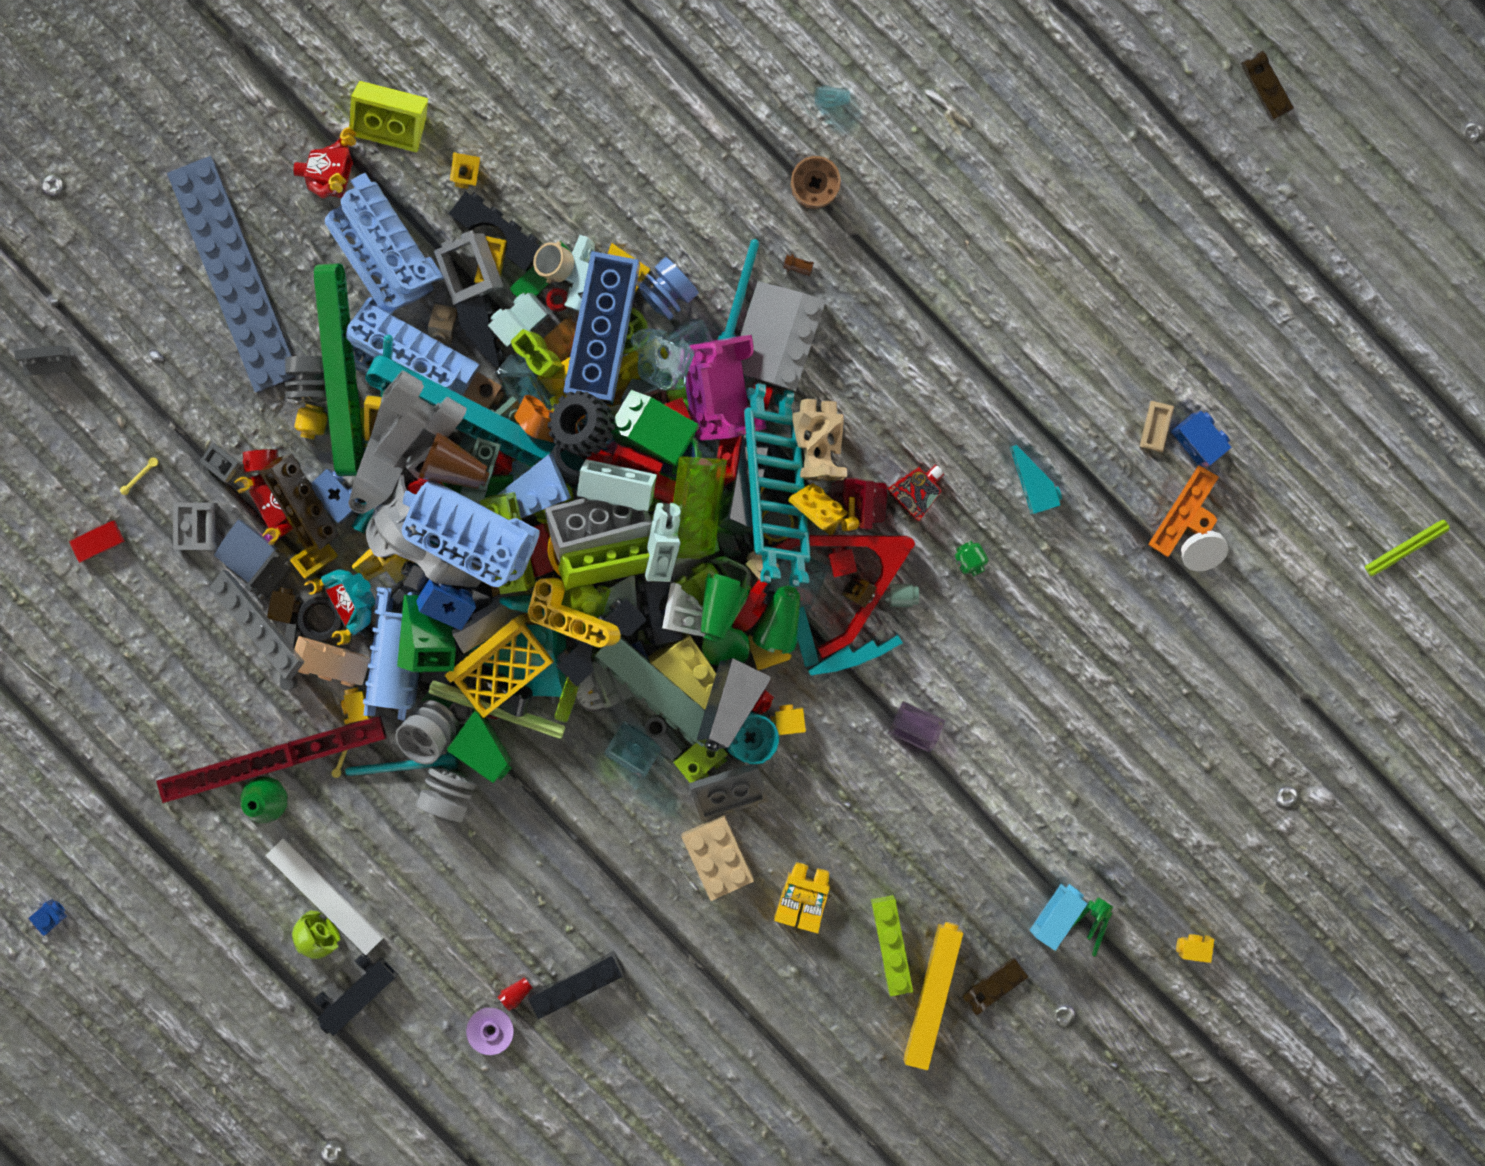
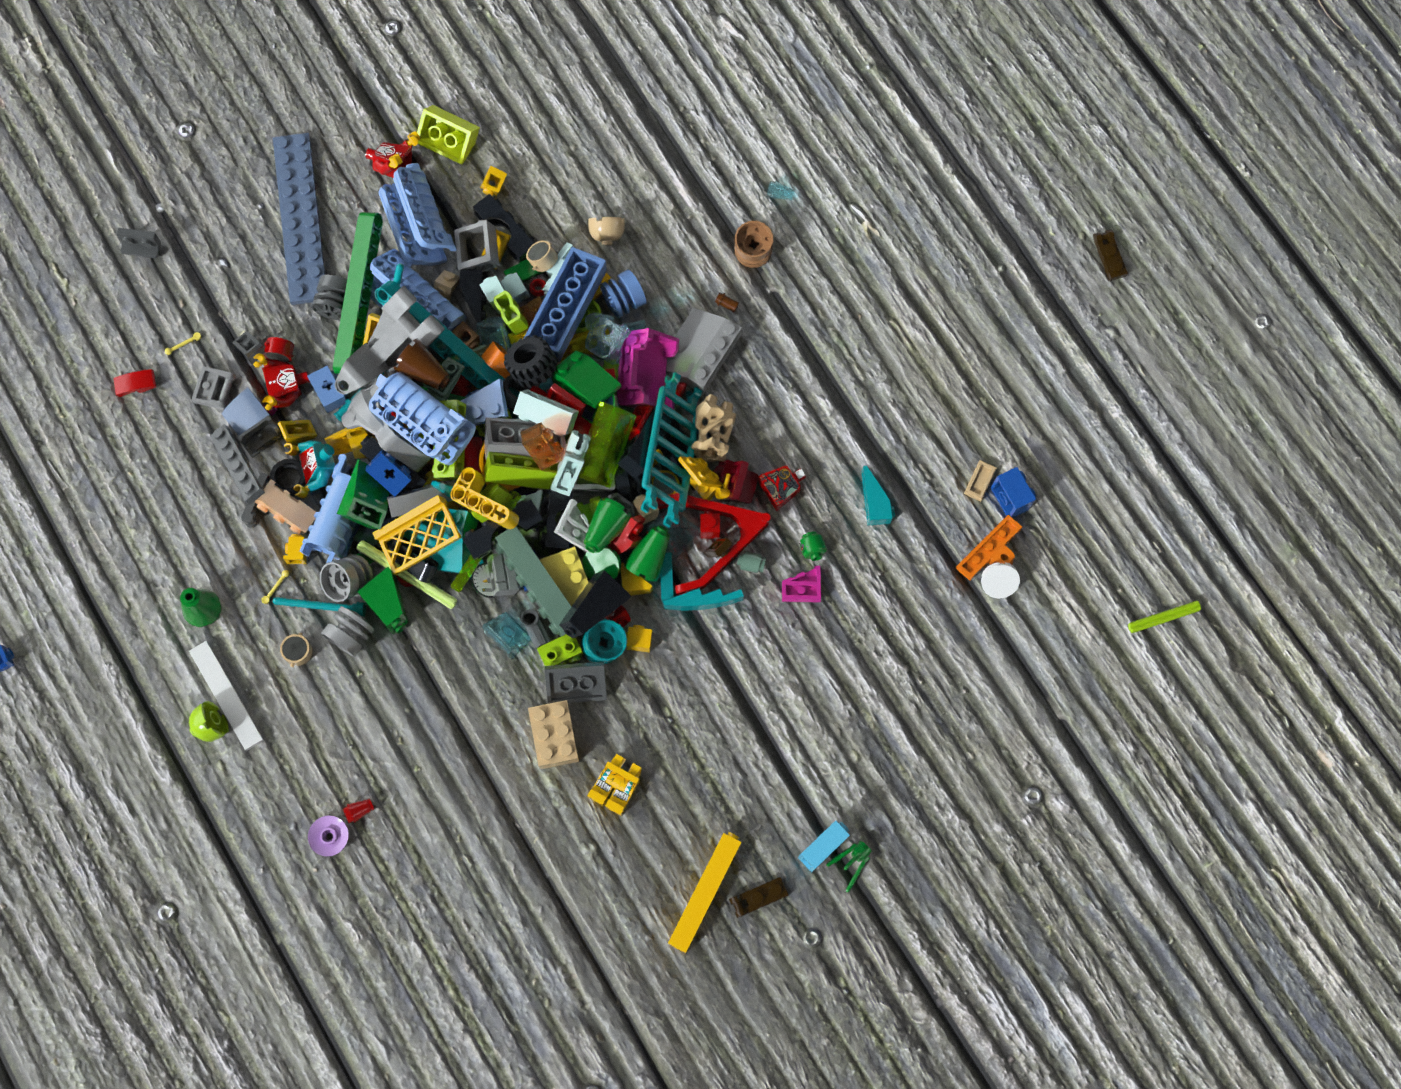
camera: 10 degrees right, 15 degrees down
dark red slope [156,715,387,803] -> none
dark brown brick [259,454,339,553] -> none
dark brown brick [267,587,302,624] -> none
yellow head [294,404,328,440] -> none
black brick [313,953,398,1036] -> none
black arch [528,951,624,1020] -> none
teal piece [717,239,759,340] -> none
lime arch [870,895,913,997] -> none
clear purple brick [888,701,946,753] -> none
yellow brick [1176,934,1214,963] -> none
none -> piece [280,633,313,668]
none -> clear orange brick [521,422,563,471]
none -> tan cylinder [588,217,625,245]
none -> dark pink wing [782,566,821,602]

